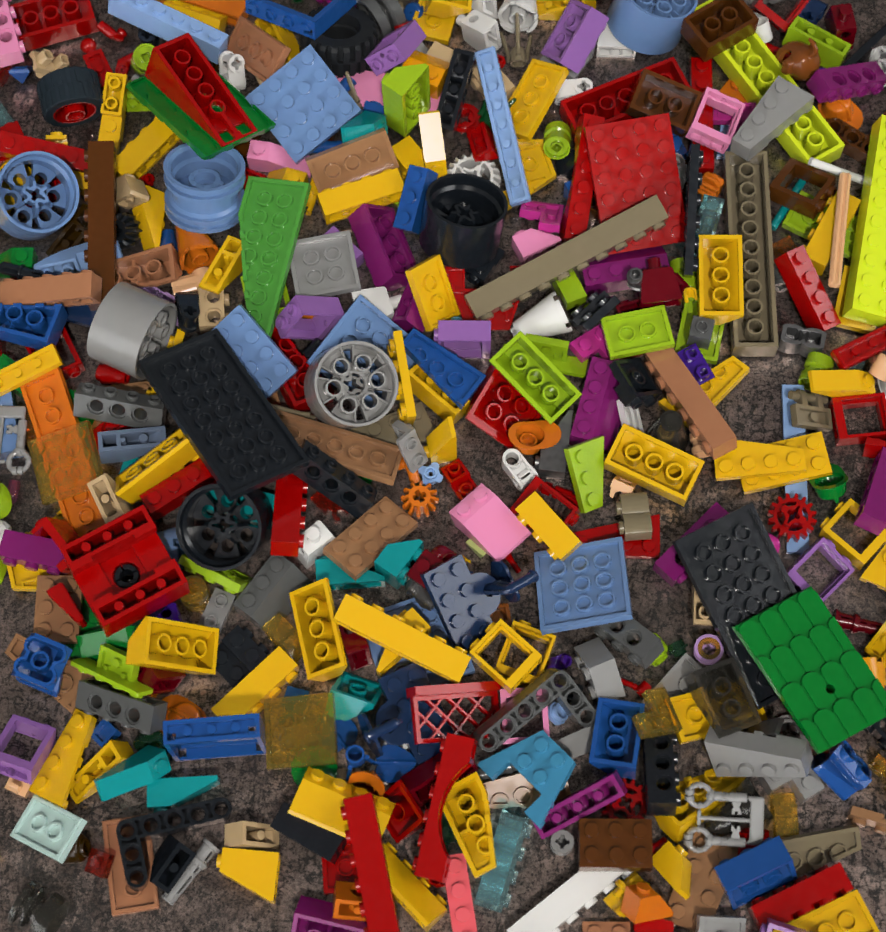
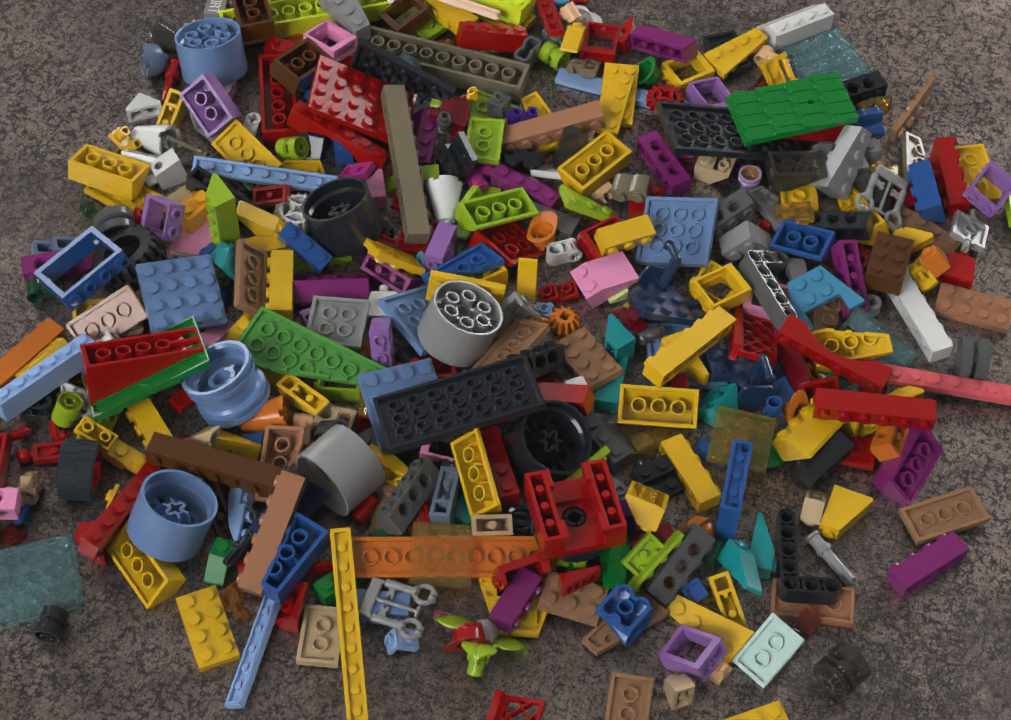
camera: 75 degrees left, 15 degrees down
black slope [149,834,197,894] -> none
yellow slope [697,235,744,325] -> none

